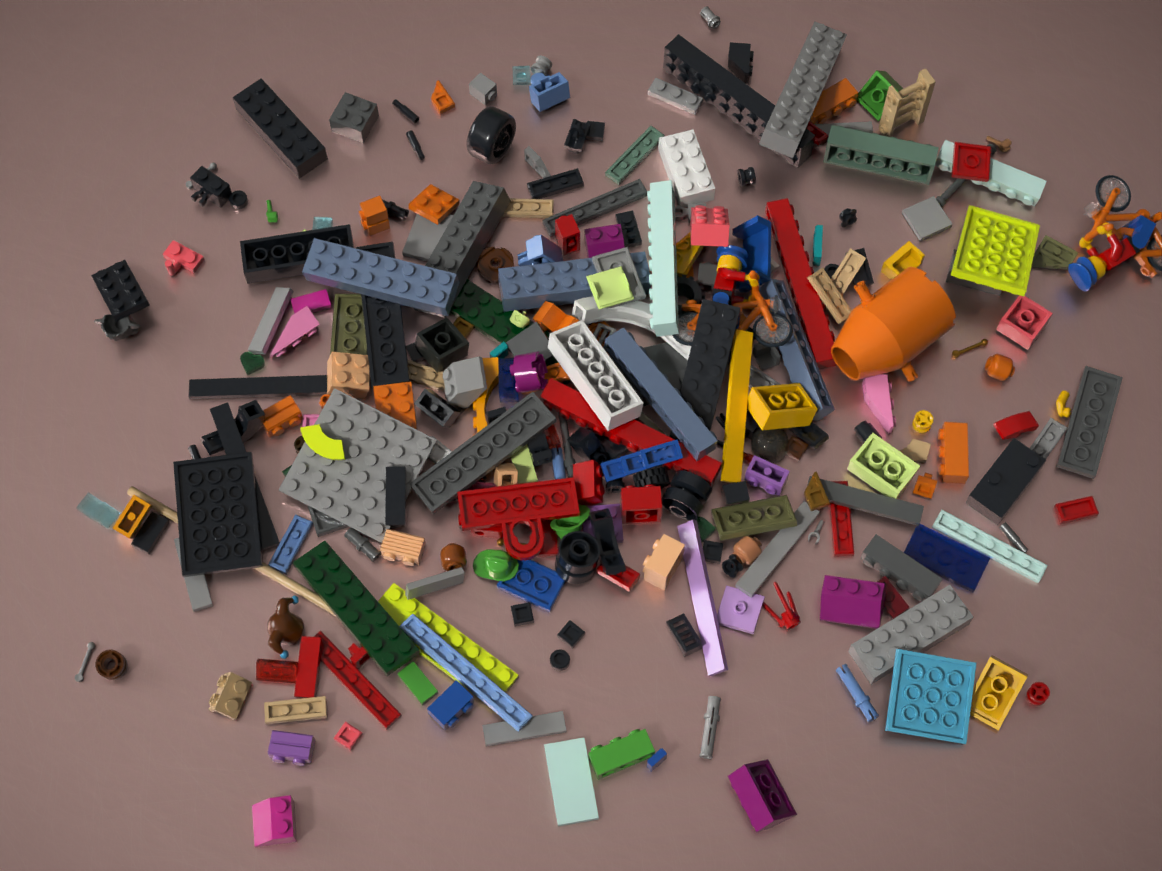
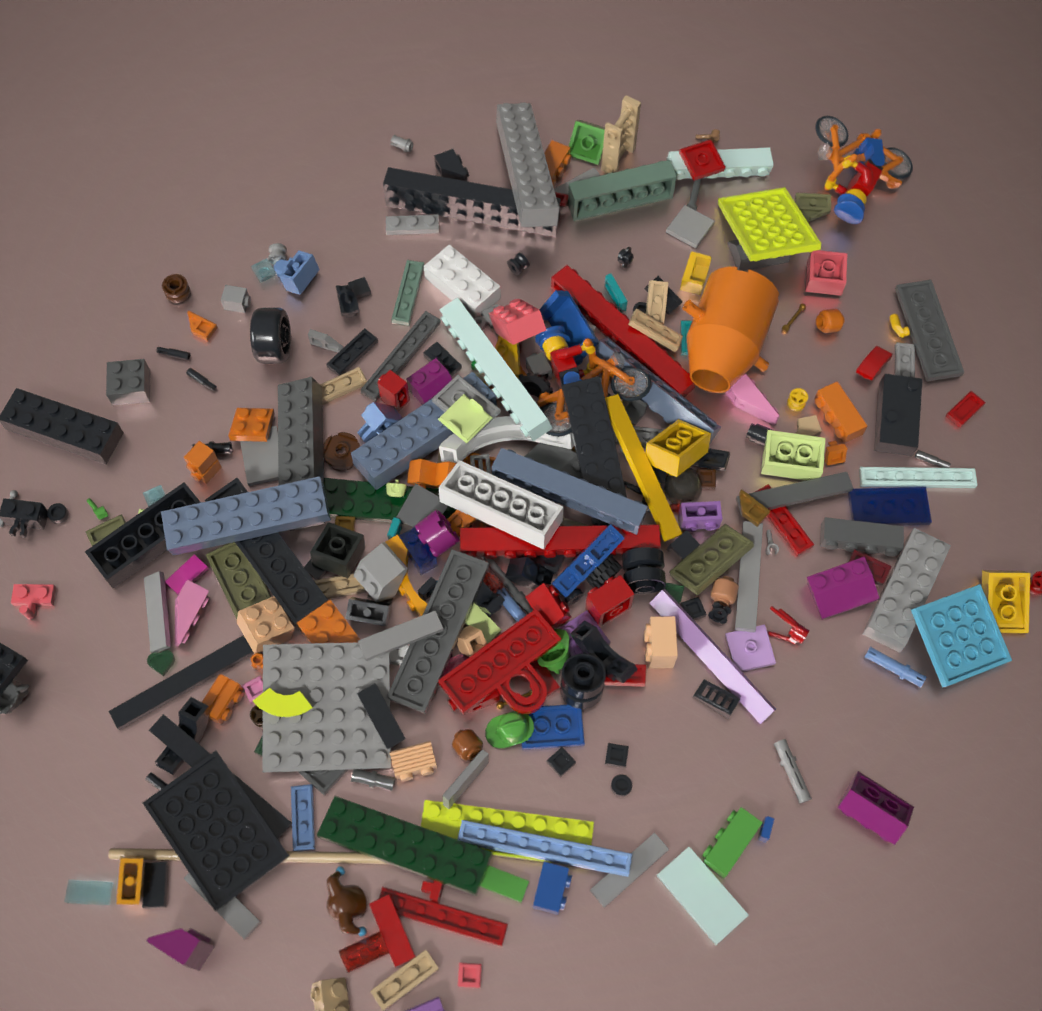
camera: 30 degrees left, 0 degrees up
none -> olive tile [85,514,126,546]
none -> magenta slope [146,928,214,971]
none -> reddish brown wheel [162,274,191,303]
none -> light grey tile [358,611,443,661]

